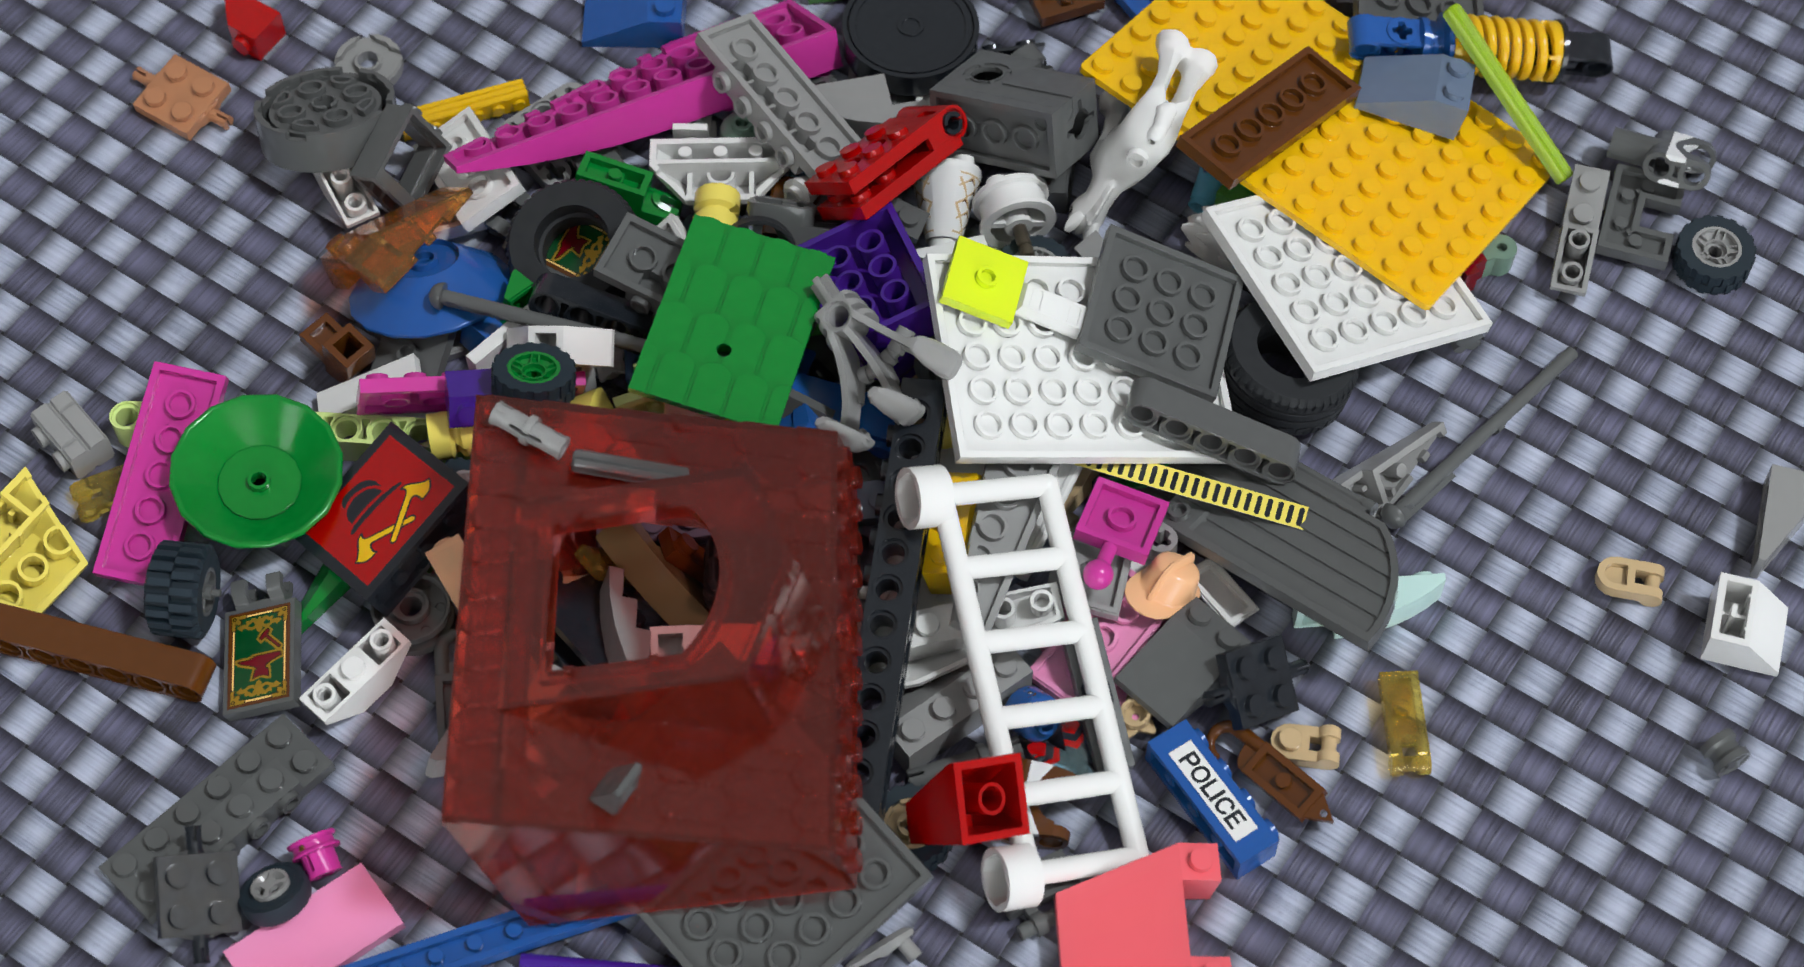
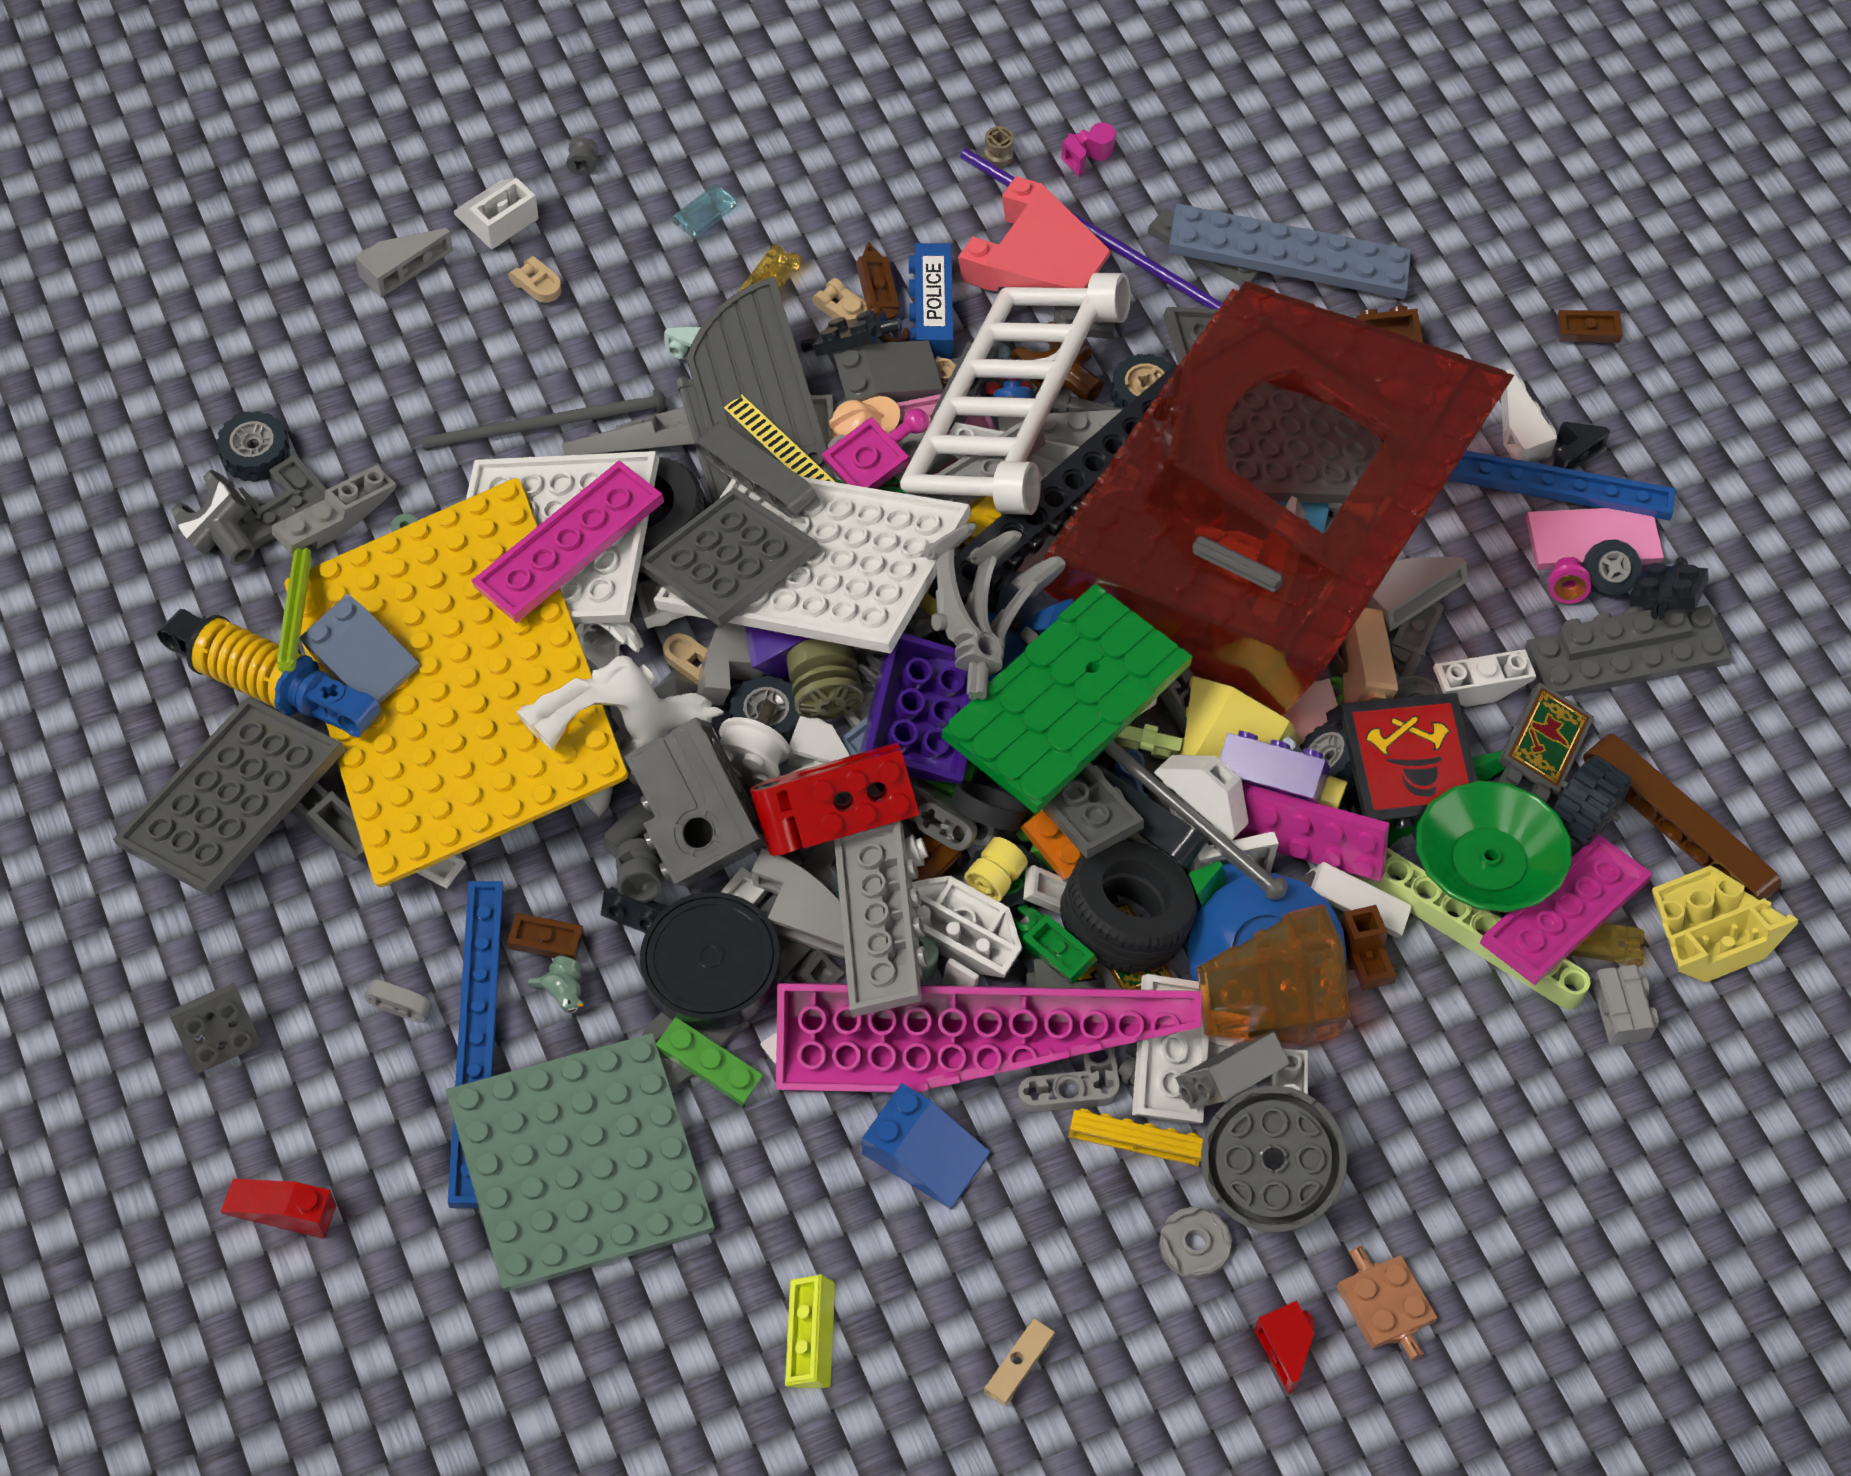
camera: 150 degrees left, 0 degrees up
light grey pin [488,400,571,460] -> none
black wheel [491,342,576,417] -> none
dark grey slope [590,762,642,815] -> none
red slope [905,752,1030,845] -> none
neon yellow plate [939,235,1029,329] -> none
white tile [1015,283,1087,340] -> none
reddish brown plate [1176,46,1362,190] -> none
none -> dark pink plate [471,460,664,624]
none -> clear light blue tile [673,183,737,239]

